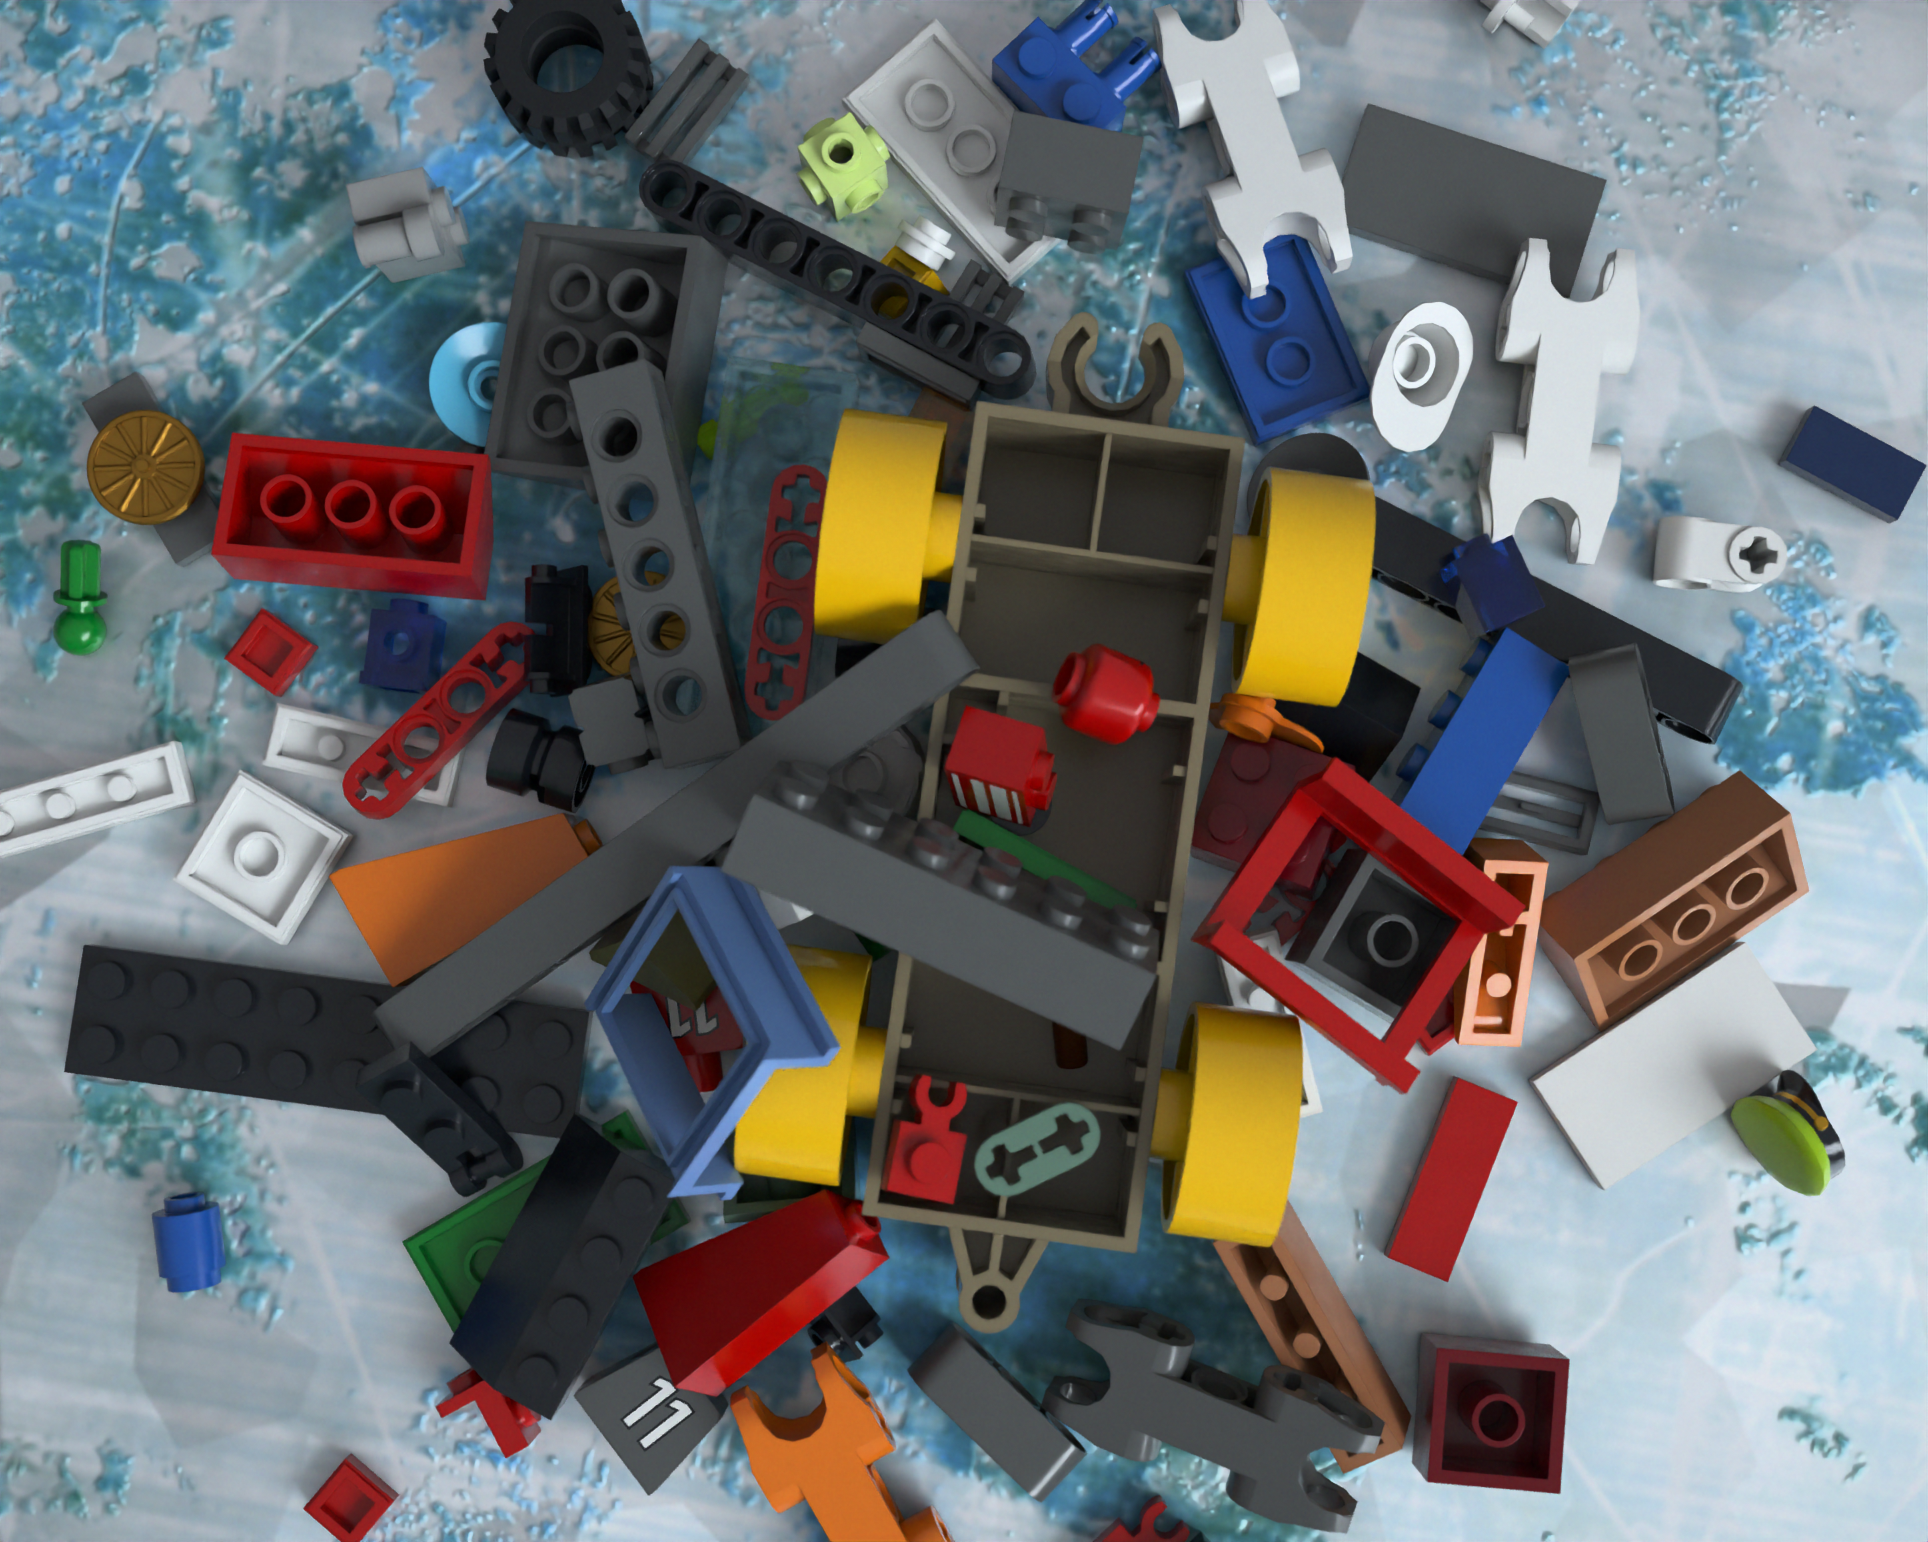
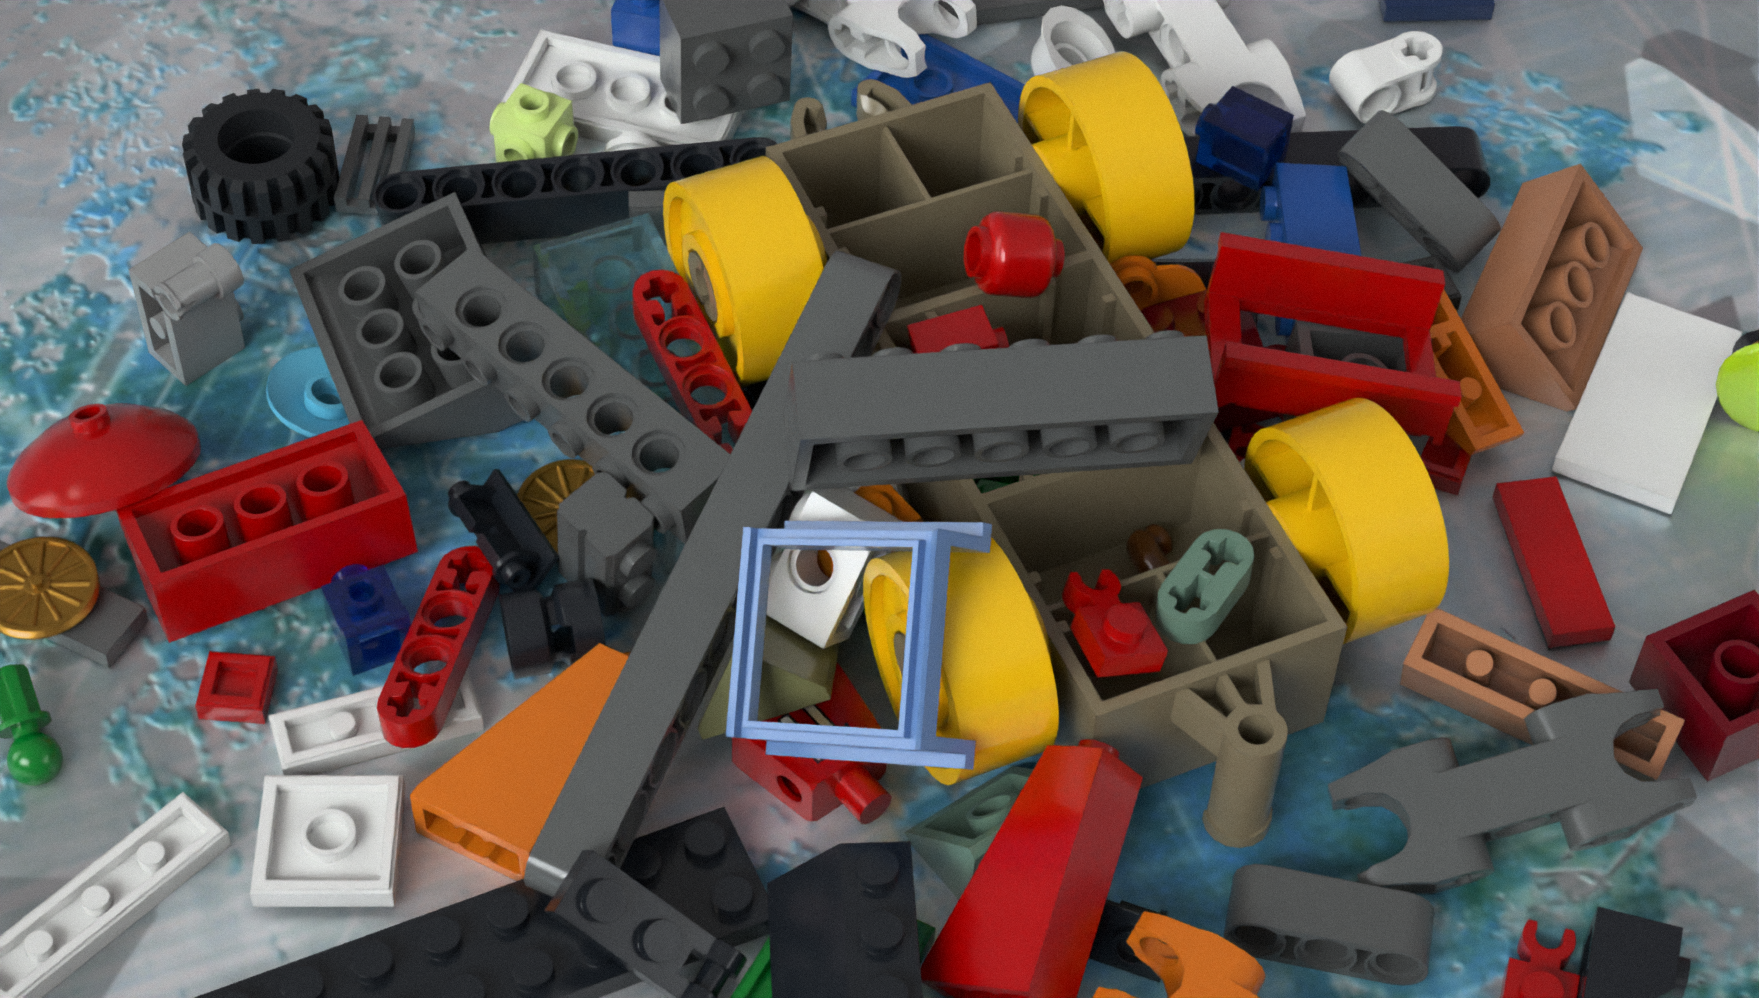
camera: 35 degrees left, 35 degrees down
none -> red dish [7,403,201,518]

